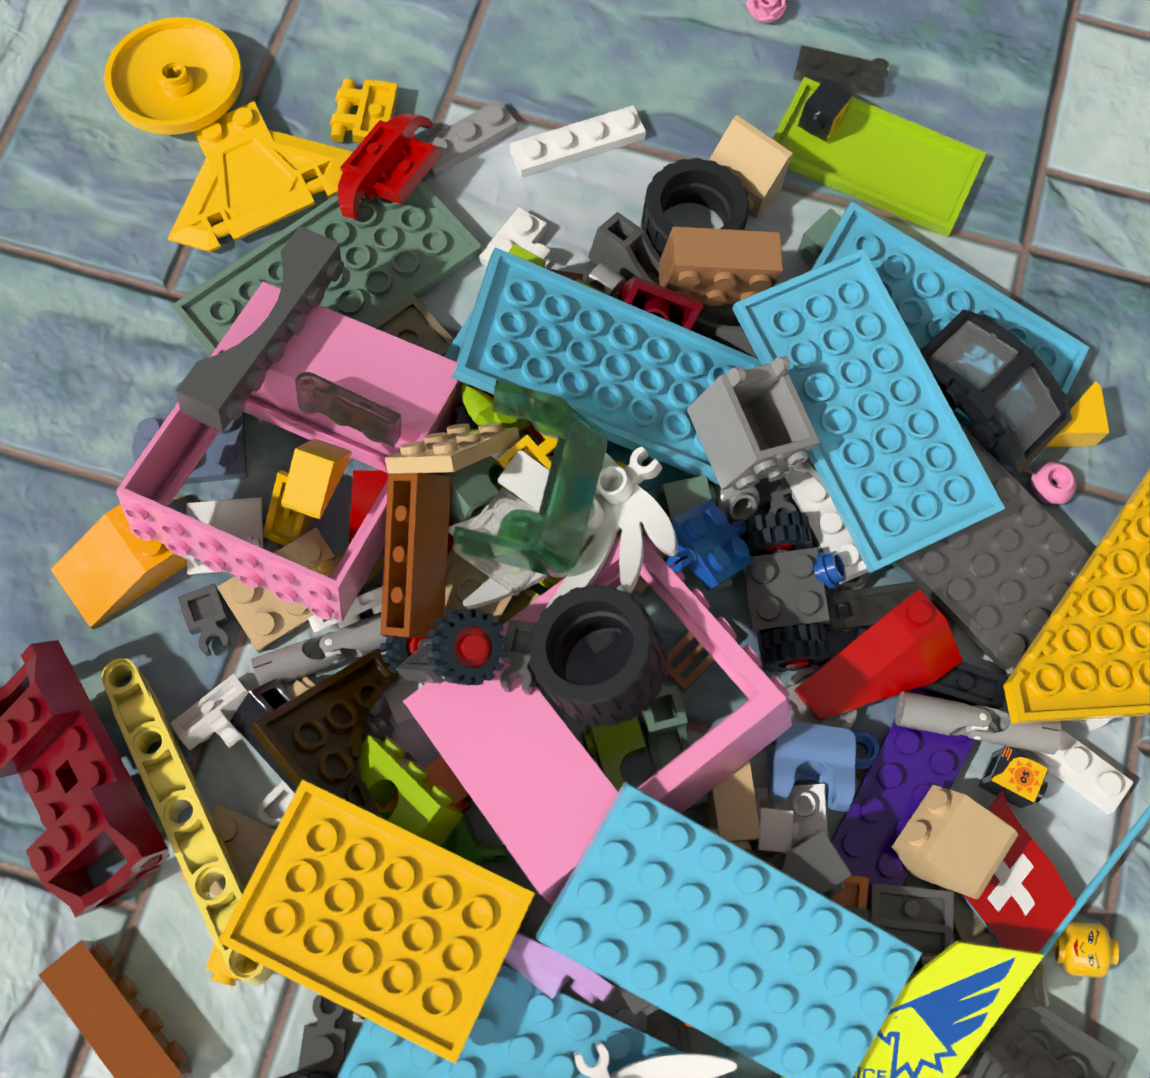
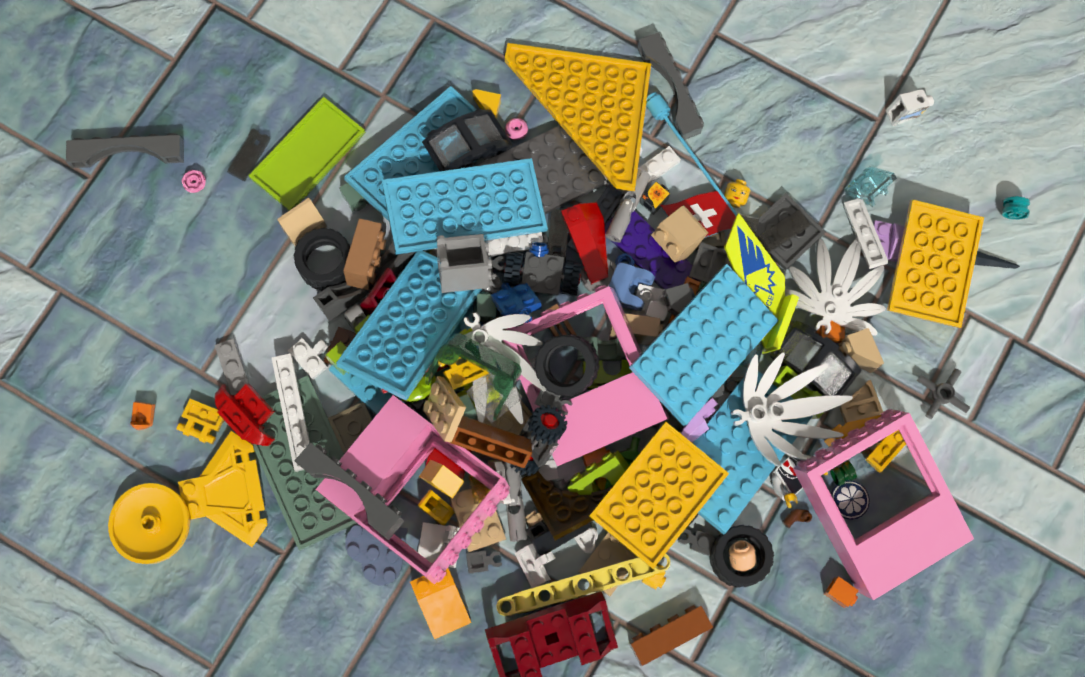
camera: 75 degrees left, 5 degrees up
clear smoke plate [295,372,401,448] -> none
white sticker [497,450,577,522] -> none
white plate [510,105,646,178] -> none
black brick [798,79,854,142] -> none
none -> orange plate [130,401,155,430]
none -> white plate [271,353,310,472]

